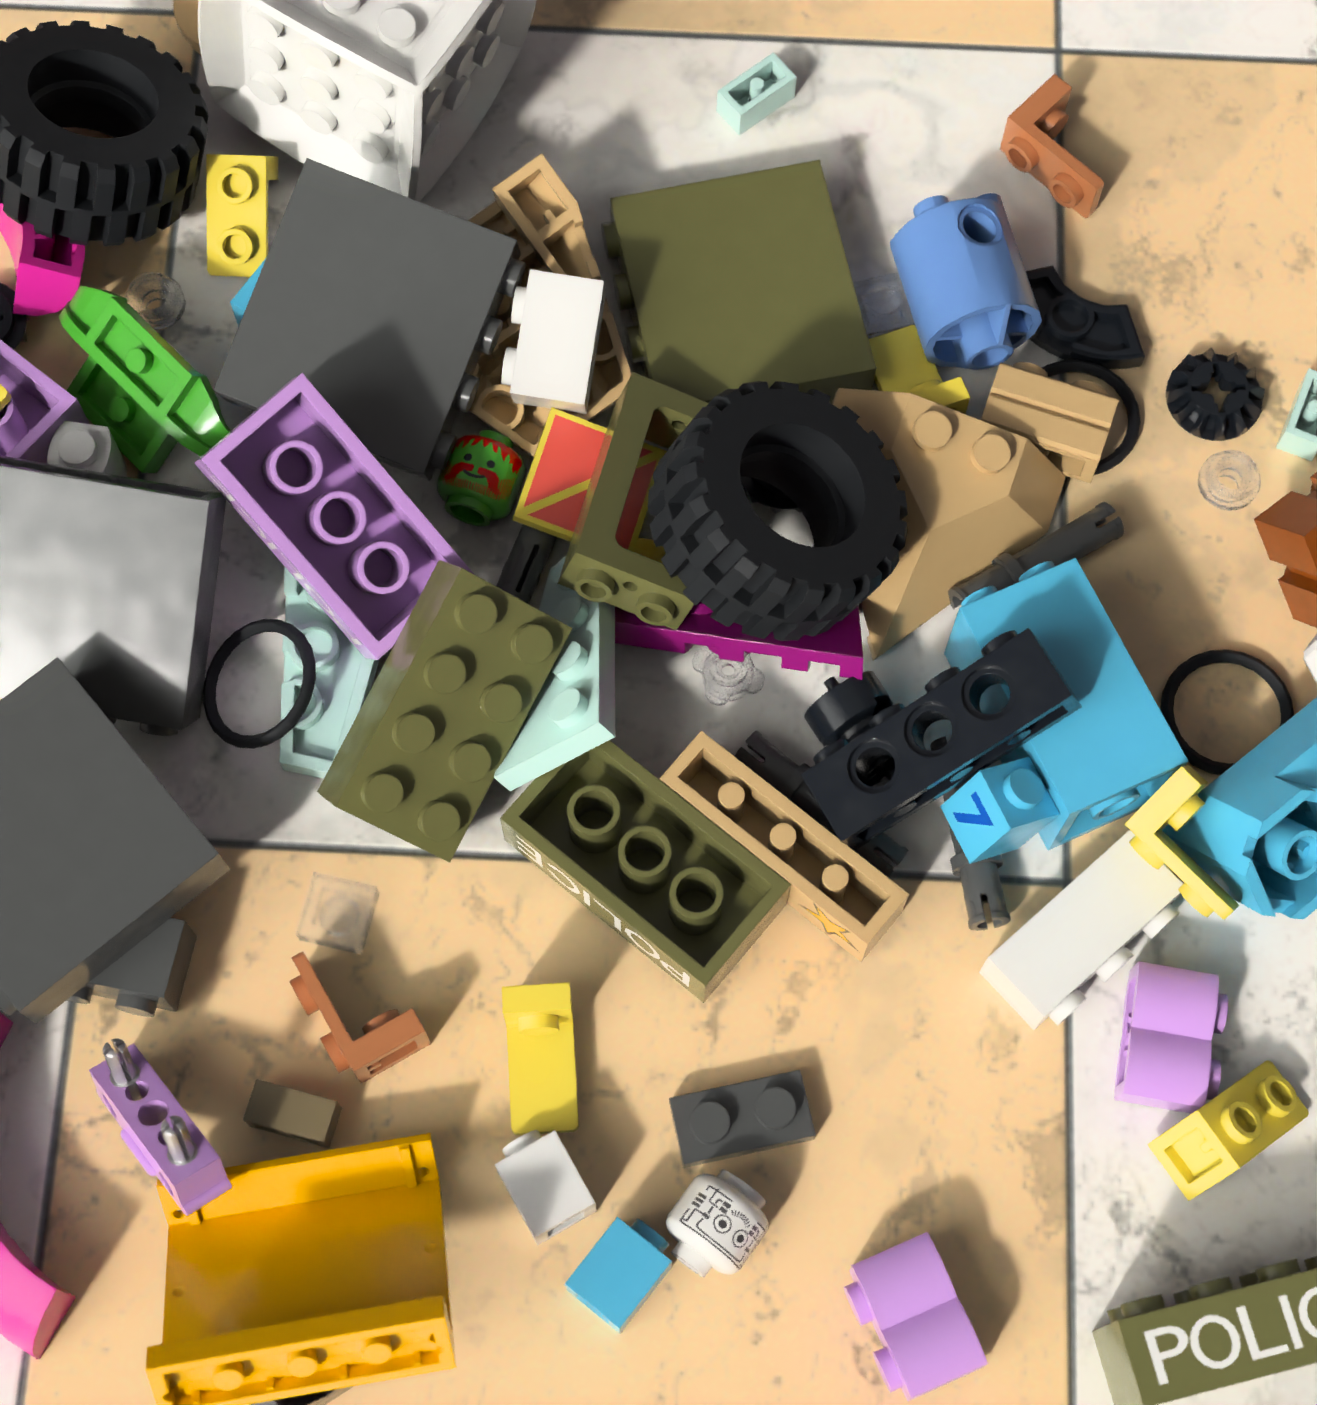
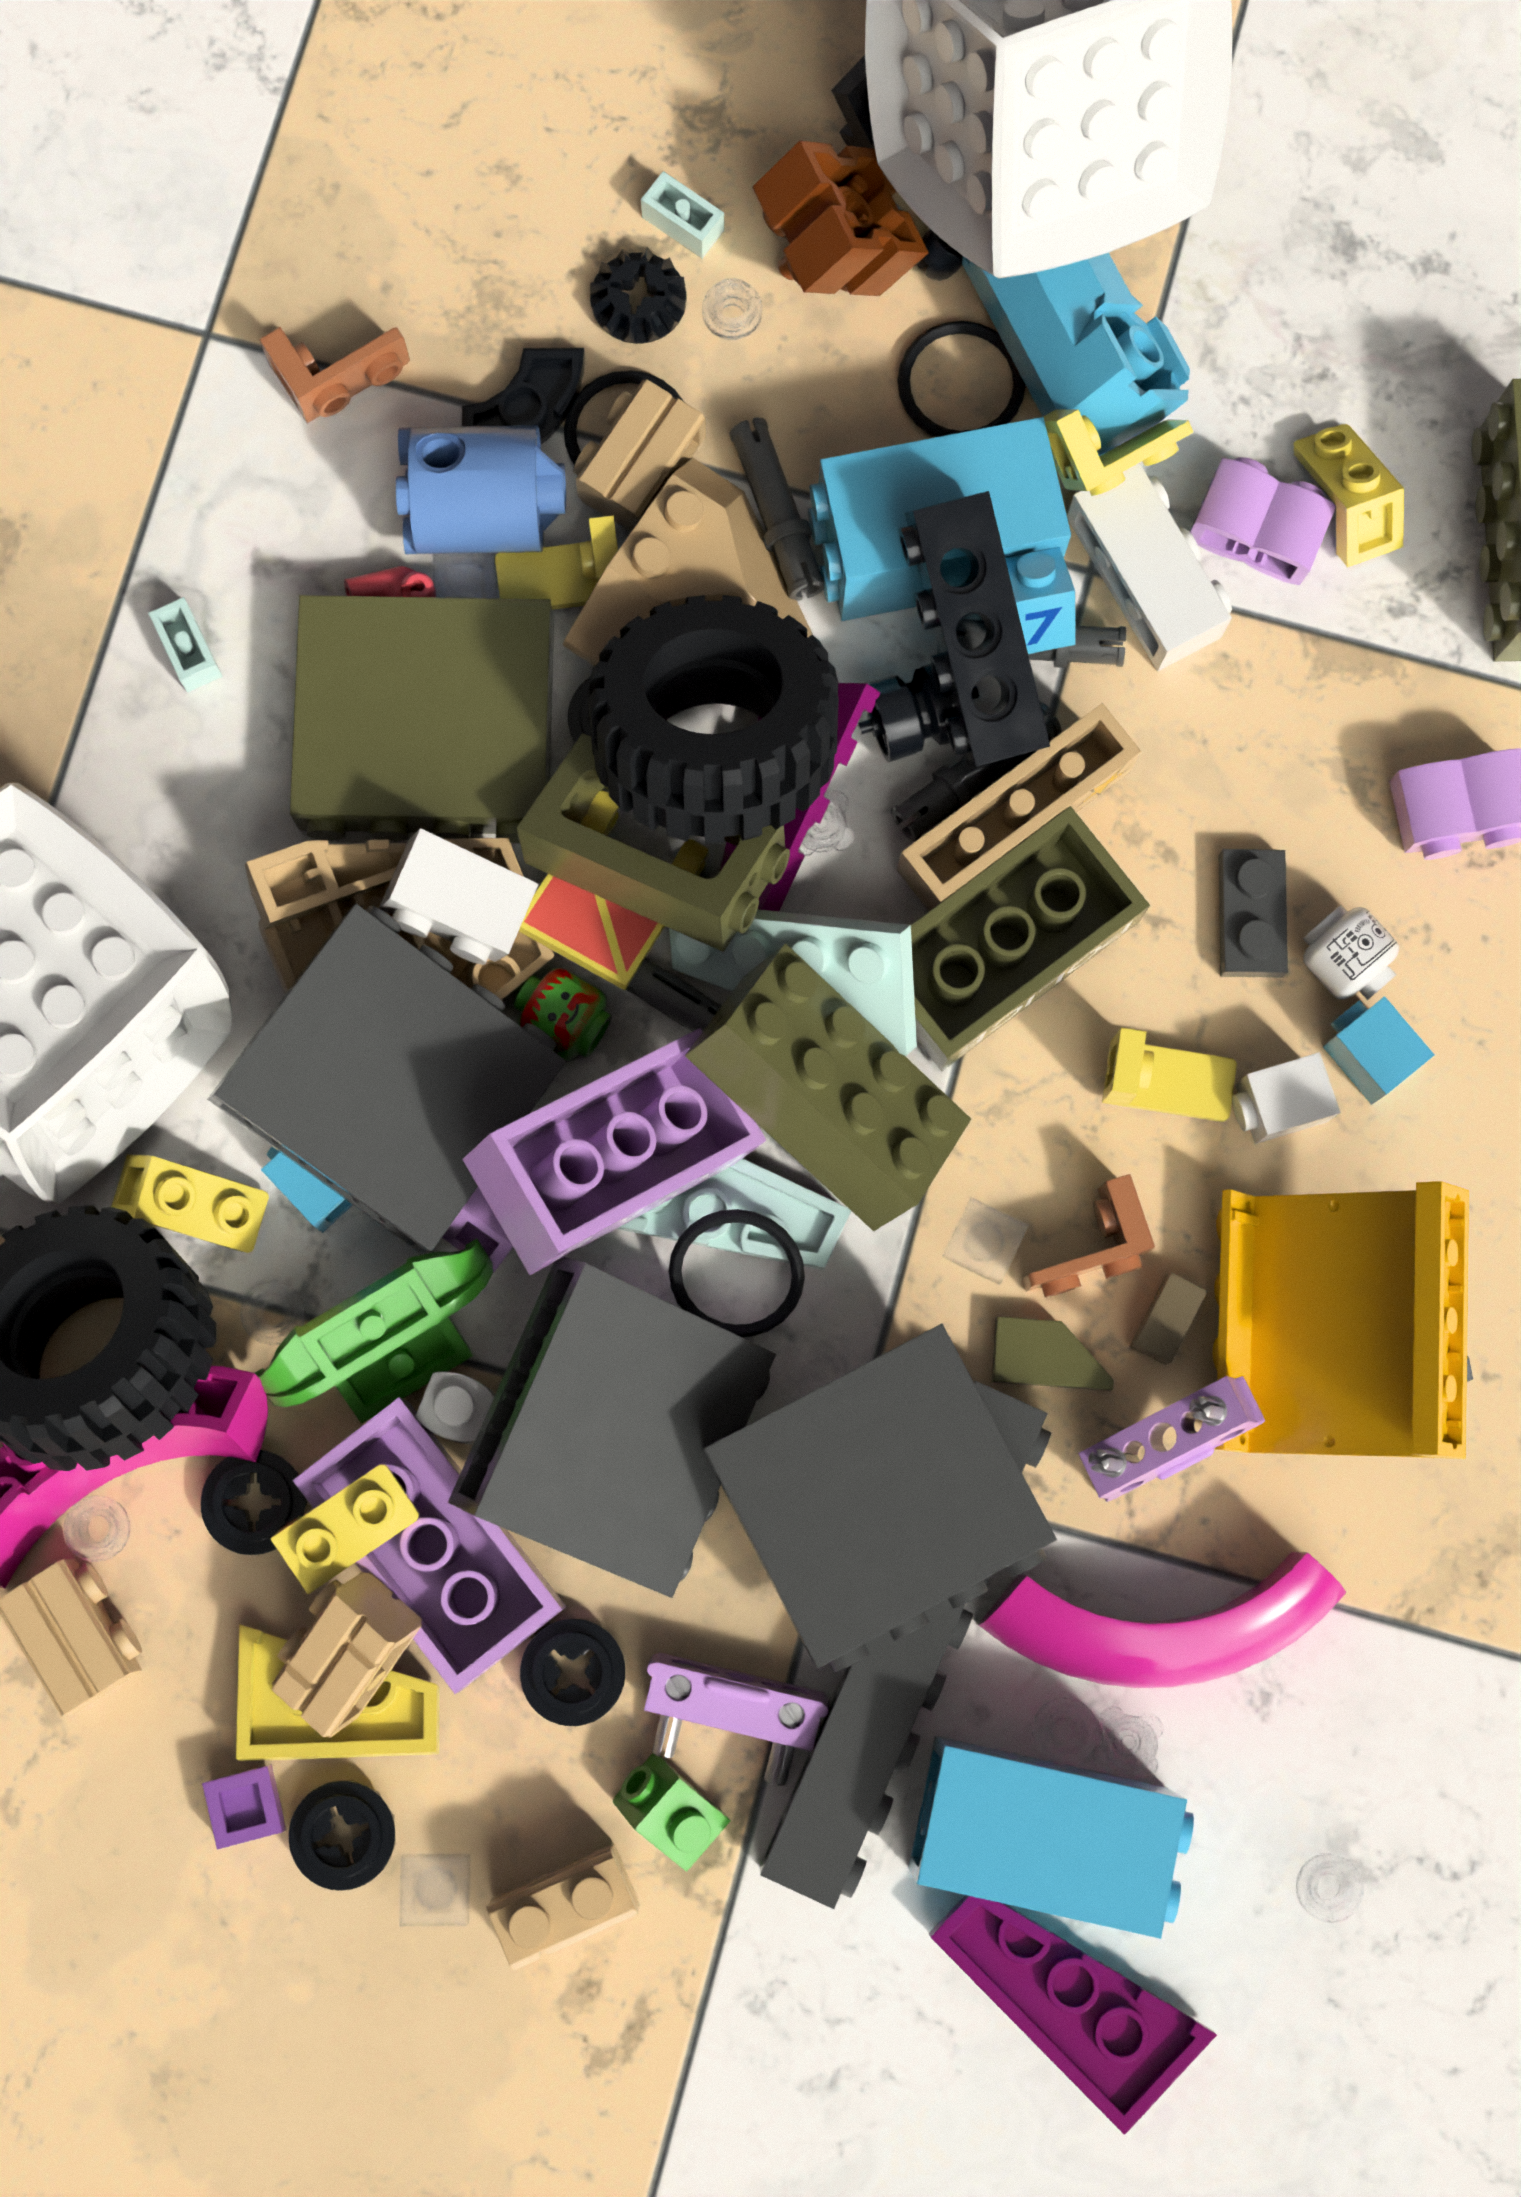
camera: 80 degrees left, 10 degrees up
none -> coral arm [344,566,436,597]
none -> olive tile [992,1317,1114,1391]

